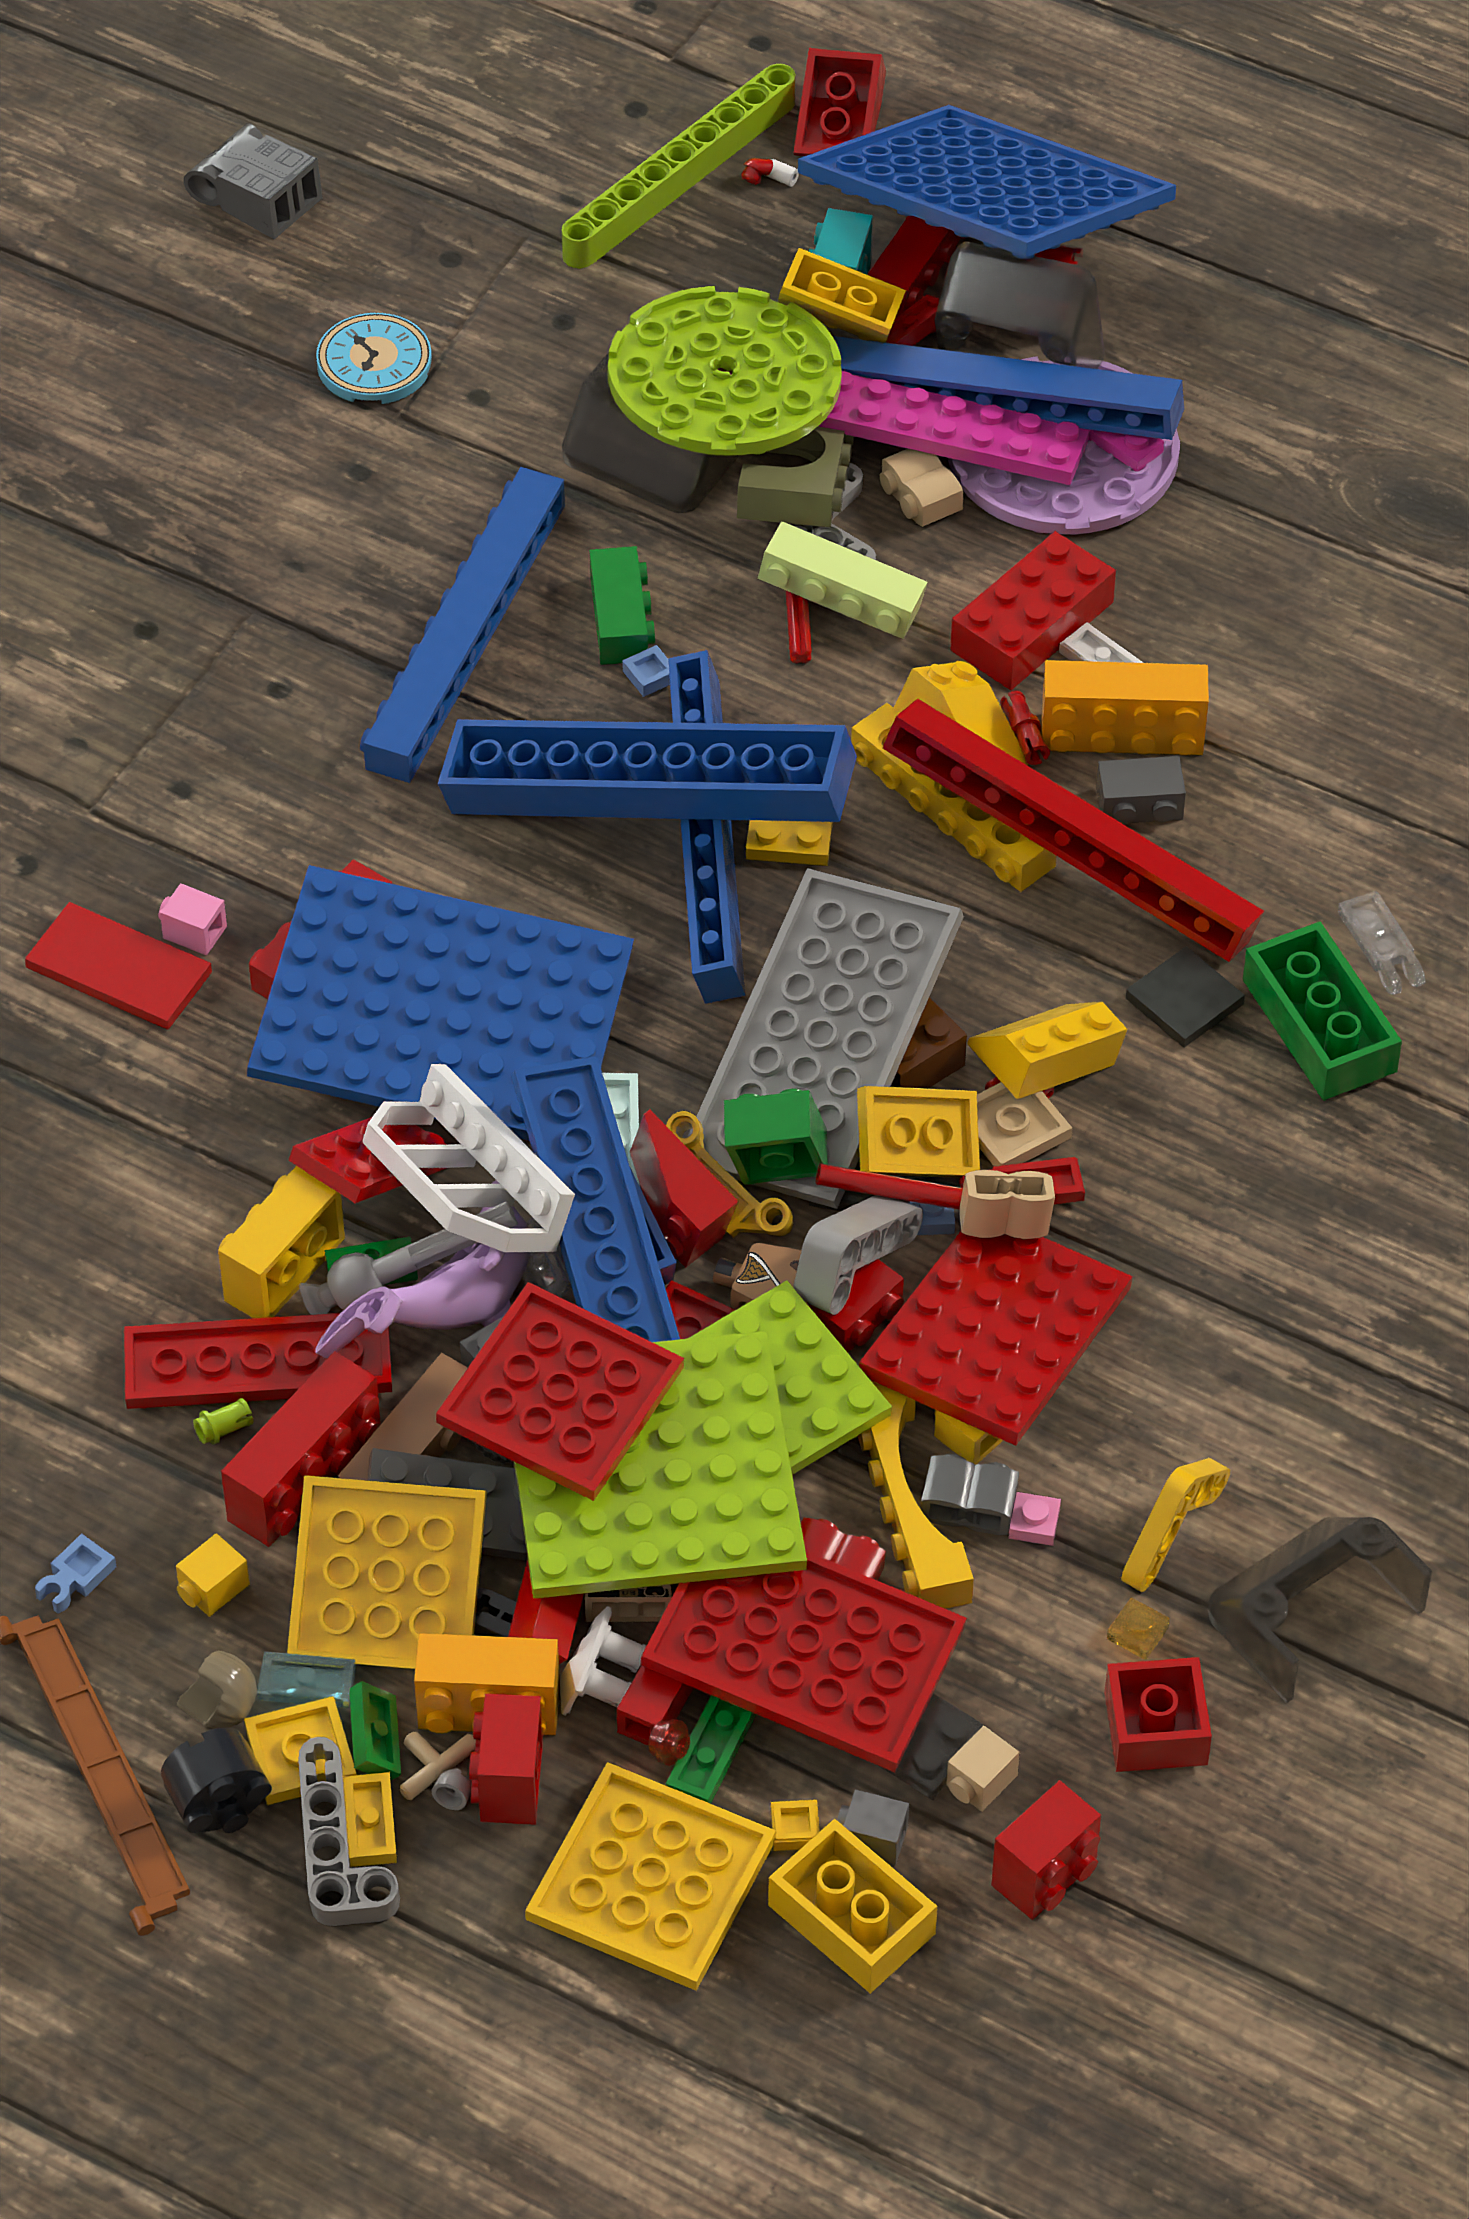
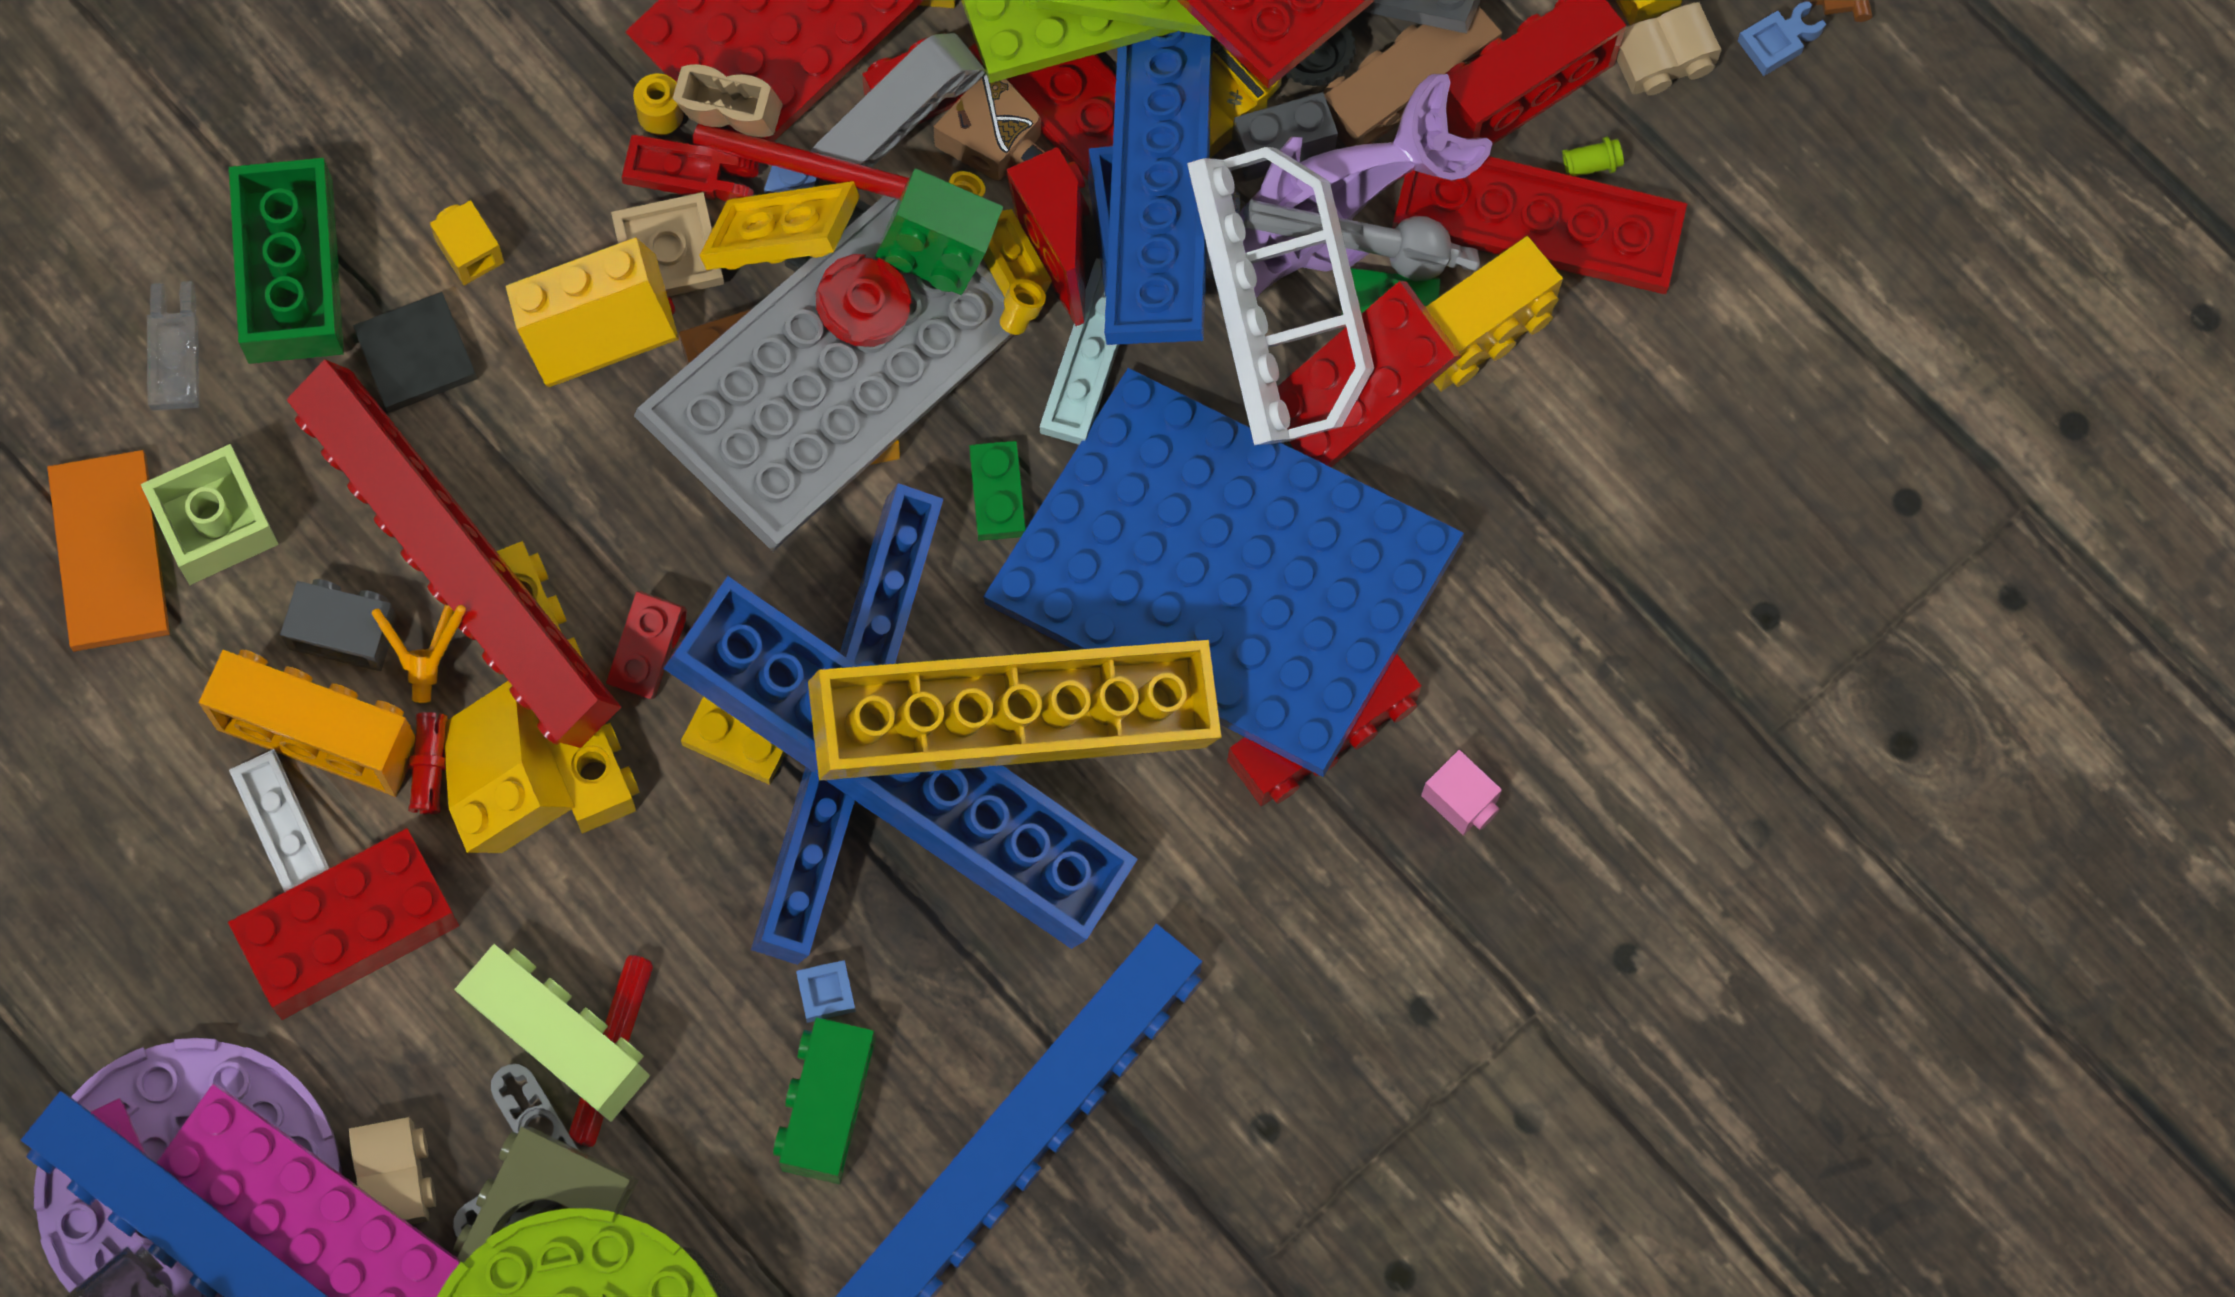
camera: 165 degrees left, 20 degrees up
red tile [25,902,212,1030] -> none
none -> orange tile [47,450,170,652]
none -> yellowish green brick [141,444,279,585]
none -> light orange plant [371,605,466,703]
none -> yellow brick [430,200,505,286]
none -> red plate [606,591,687,699]
none -> yellow brick [633,73,684,135]
none -> yellow brick [808,640,1221,781]
none -> red tile [815,254,911,347]
none -> green plate [969,441,1025,541]
none -> tan brick [1616,2,1721,95]

